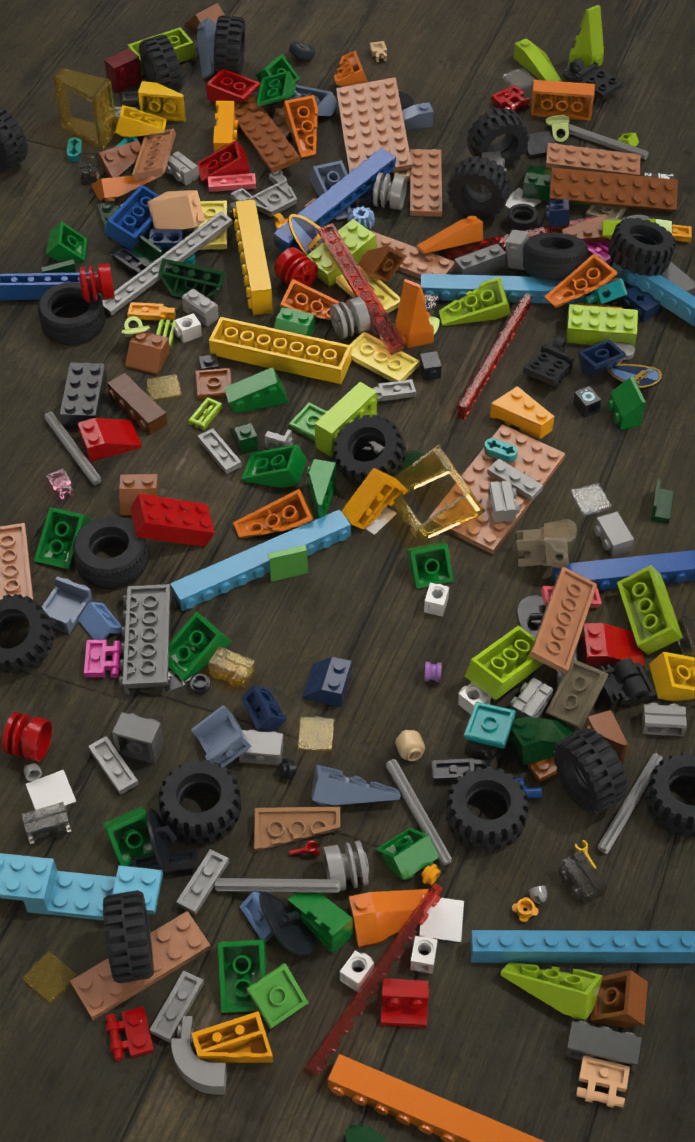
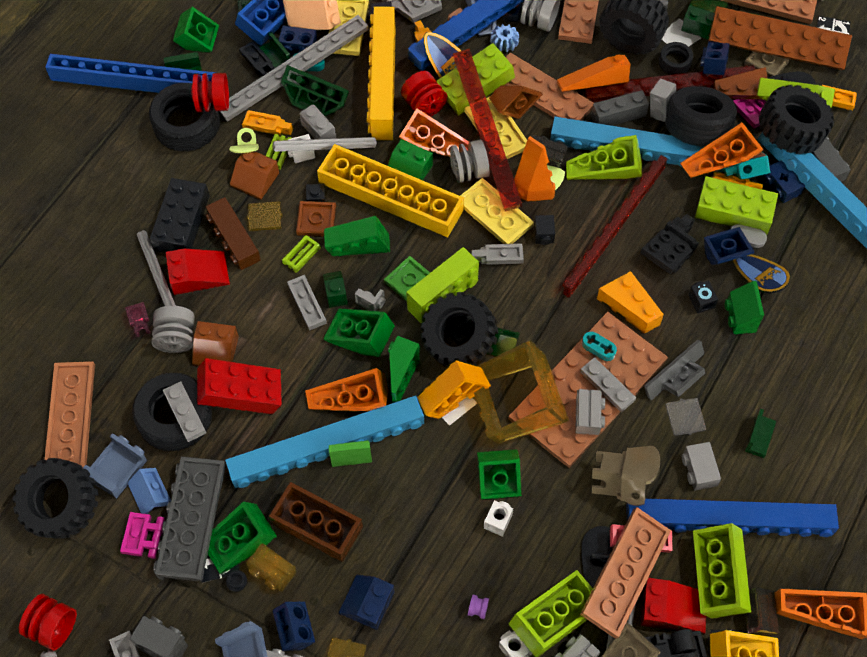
camera: 10 degrees right, 10 degrees up
green slope [34,507,92,570] -> none
none -> light grey wheel [151,306,195,353]
none -> light grey plate [163,381,206,442]
none -> reddish brown brick [269,482,363,562]
none -> light grey axle [272,137,377,152]
none -> dark grey bracket [644,340,705,400]

